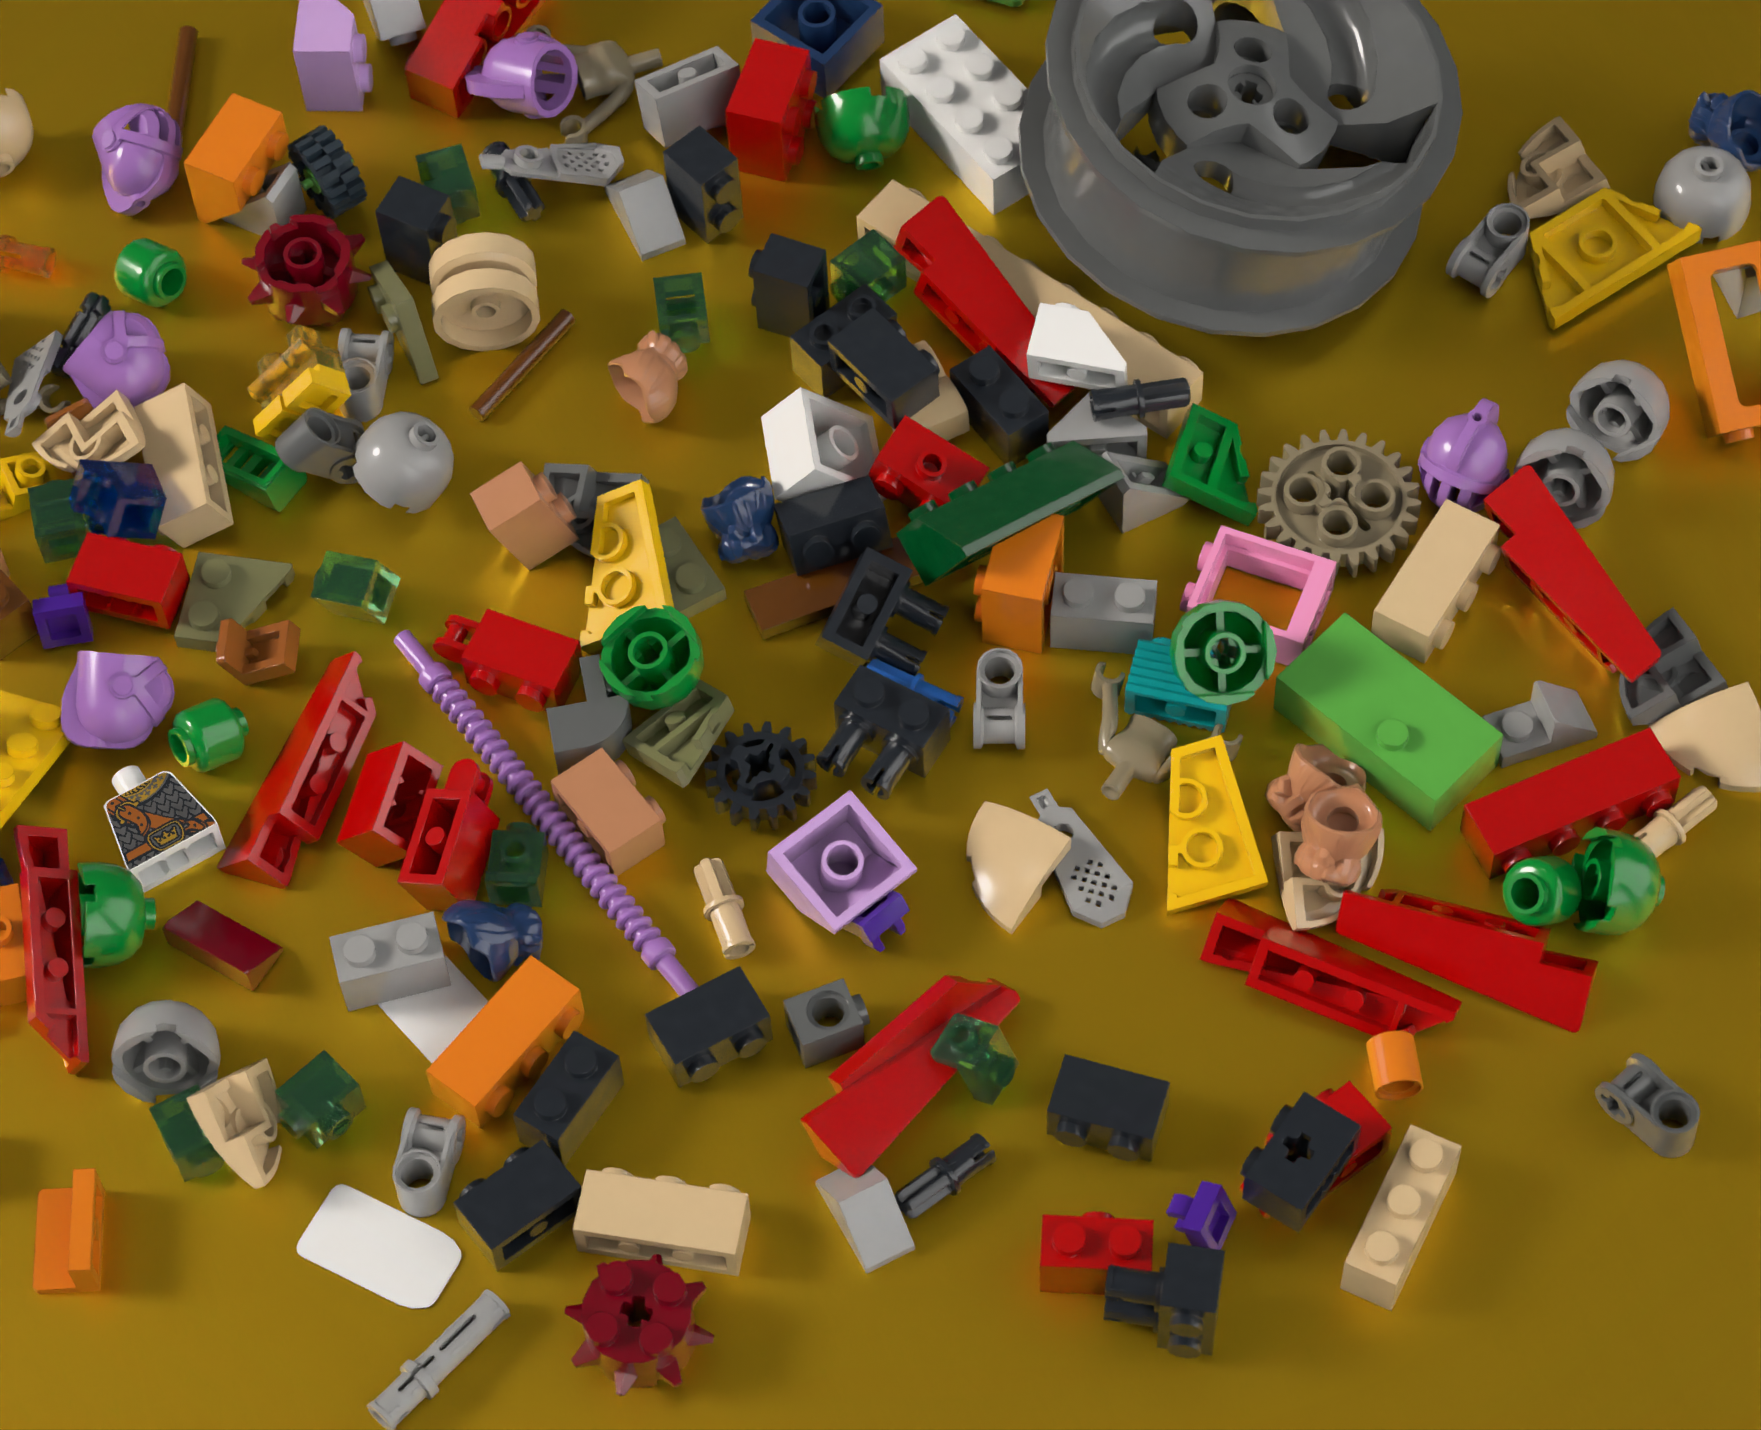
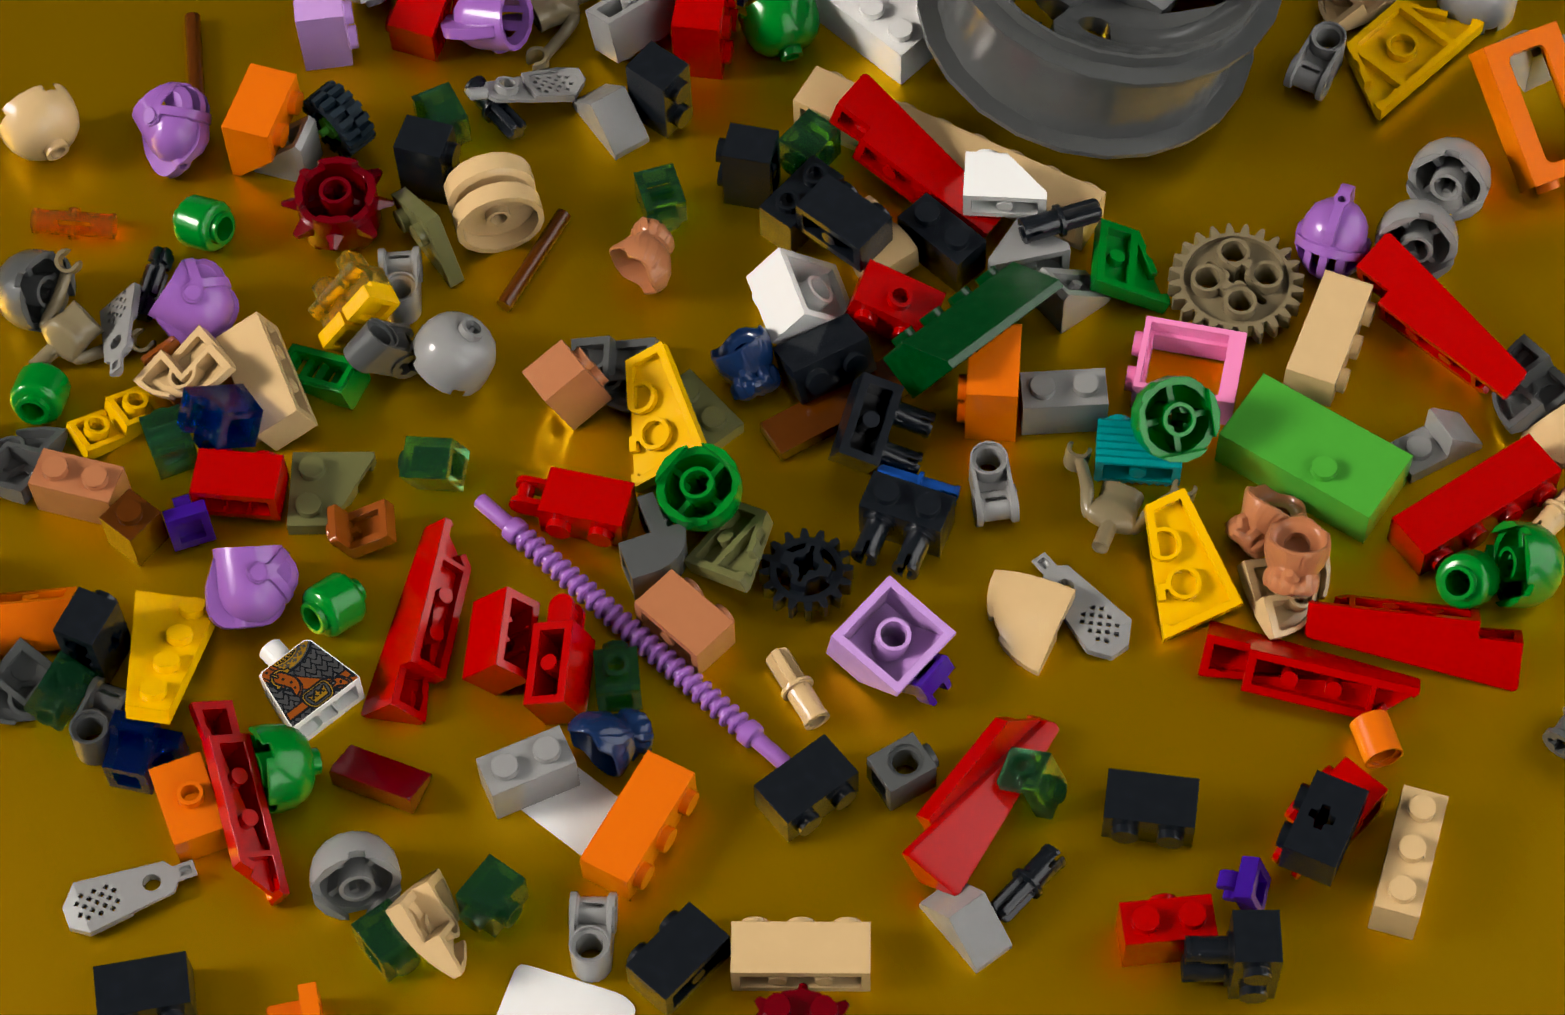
camera: 10 degrees left, 0 degrees up
black brick [513,1030,624,1166] -> none

